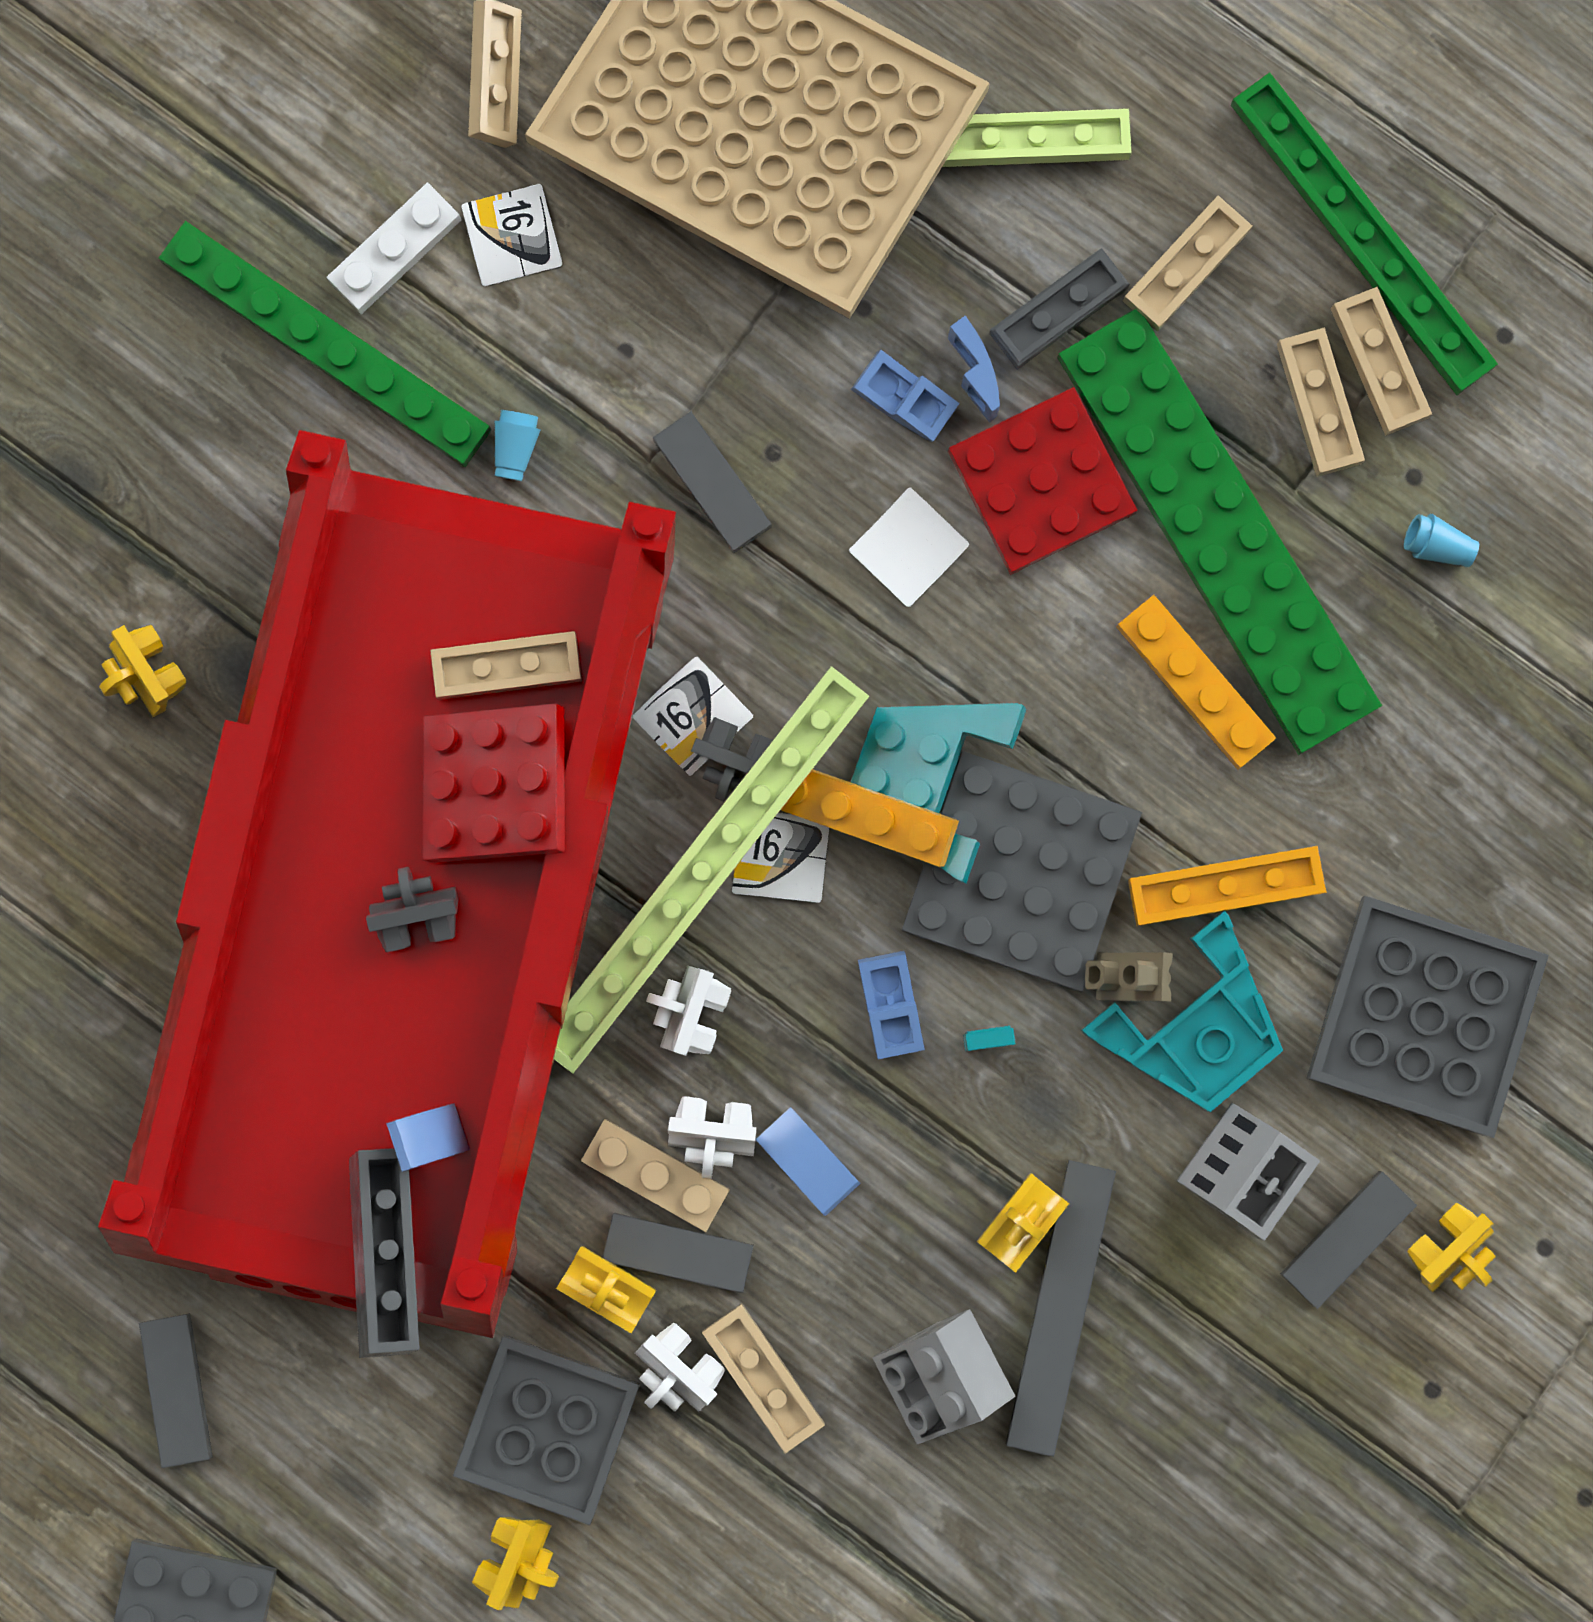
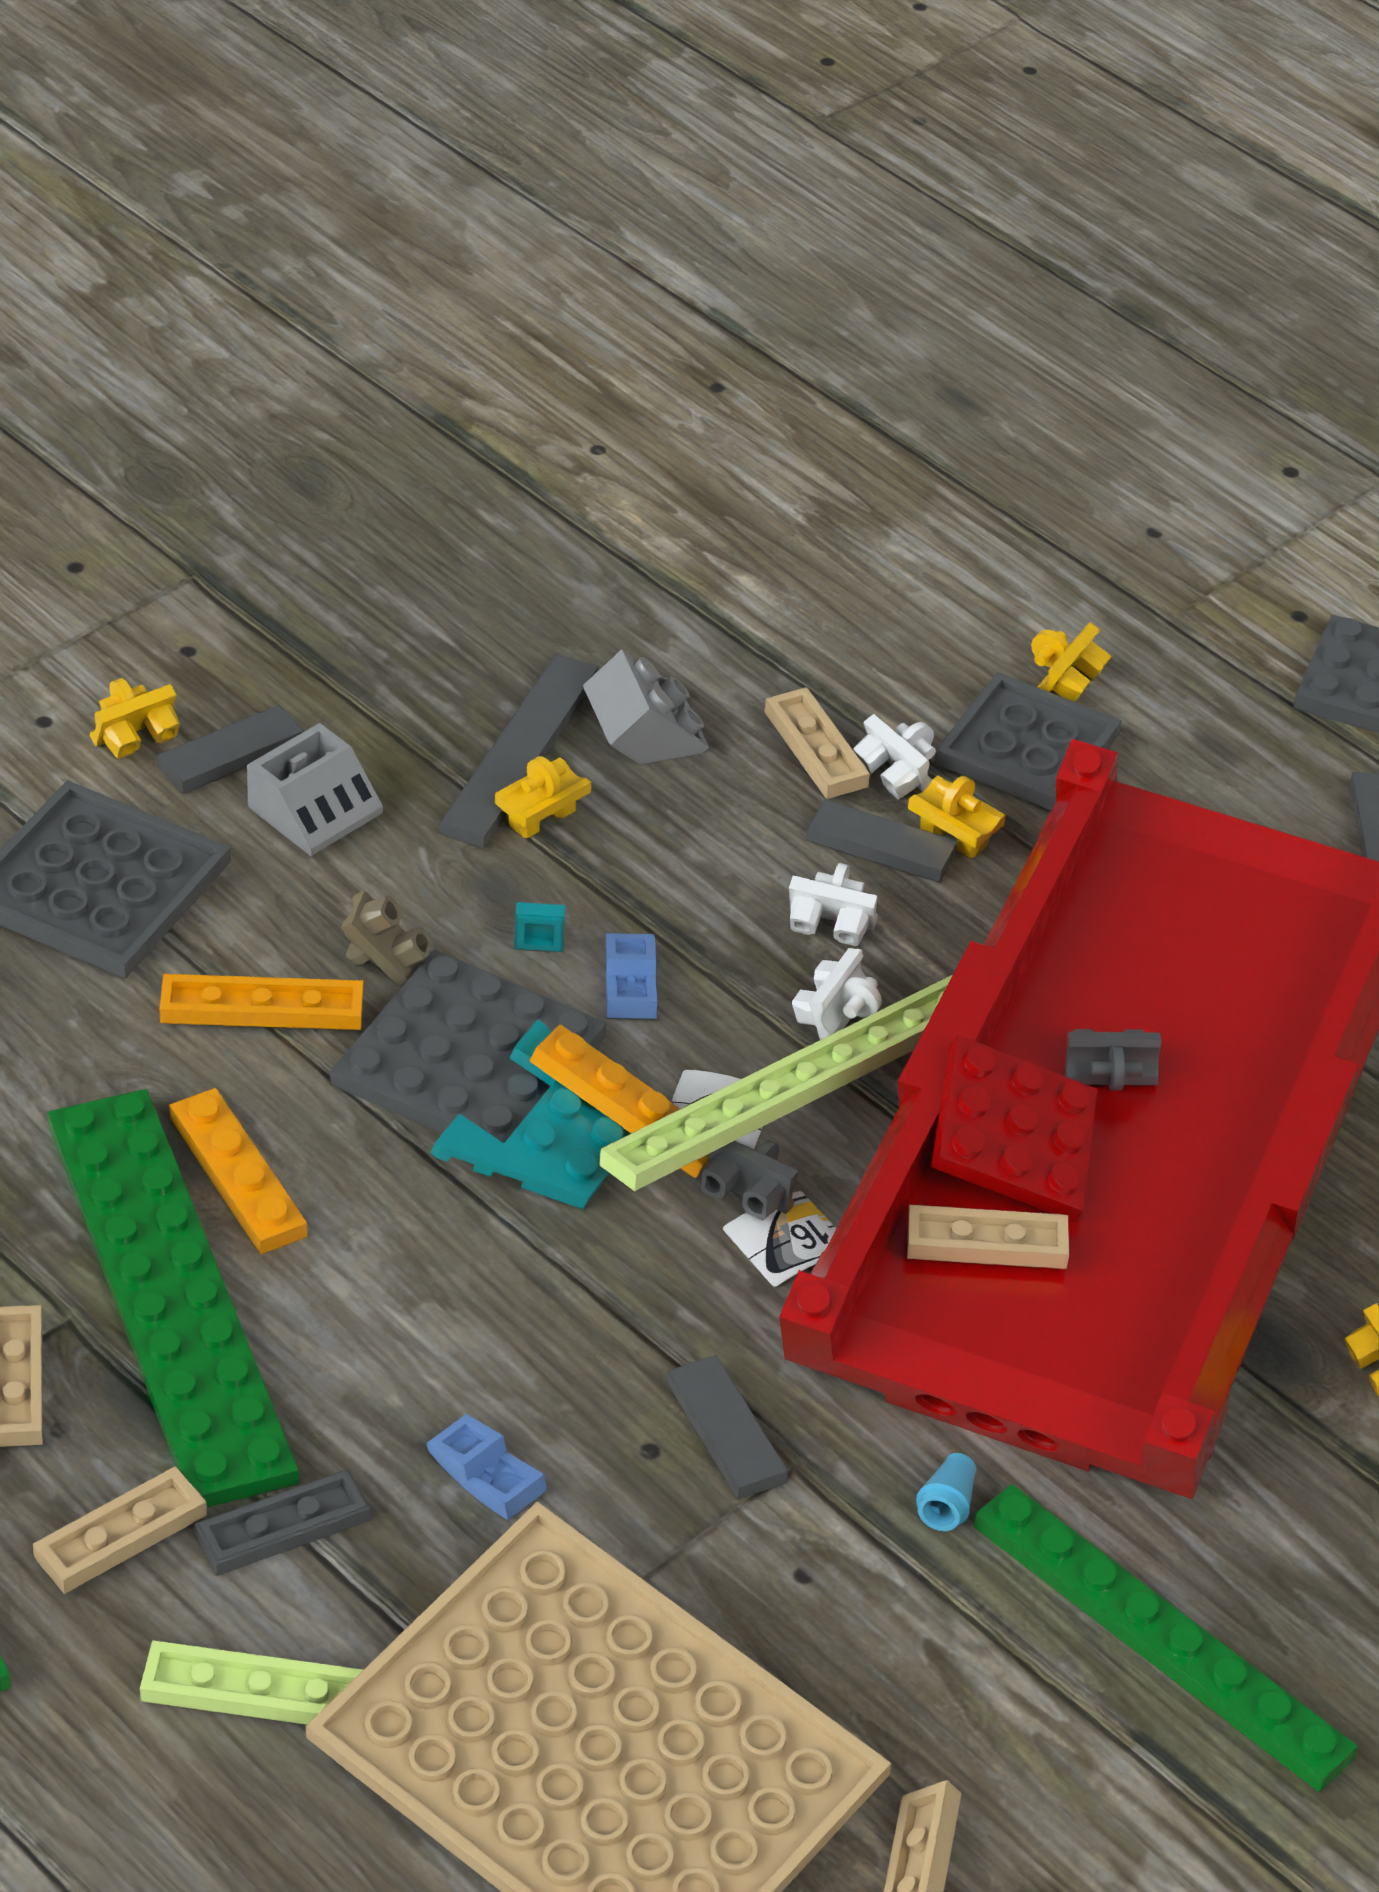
camera: 175 degrees left, 40 degrees down
white plate [327,182,461,315] -> none
dark grey brick [349,1149,419,1358] -> none
medium blue slope [386,1103,470,1172] -> none
sticker [462,184,562,286] -> none
tan plate [581,1119,730,1232] -> none
medium blue slope [755,1107,861,1216] -> none
white sticker [849,488,969,607] -> none
medium blue slope [948,316,1000,422] -> none
red plate [948,387,1138,575] -> none
teal wing [1081,911,1283,1112] -> none

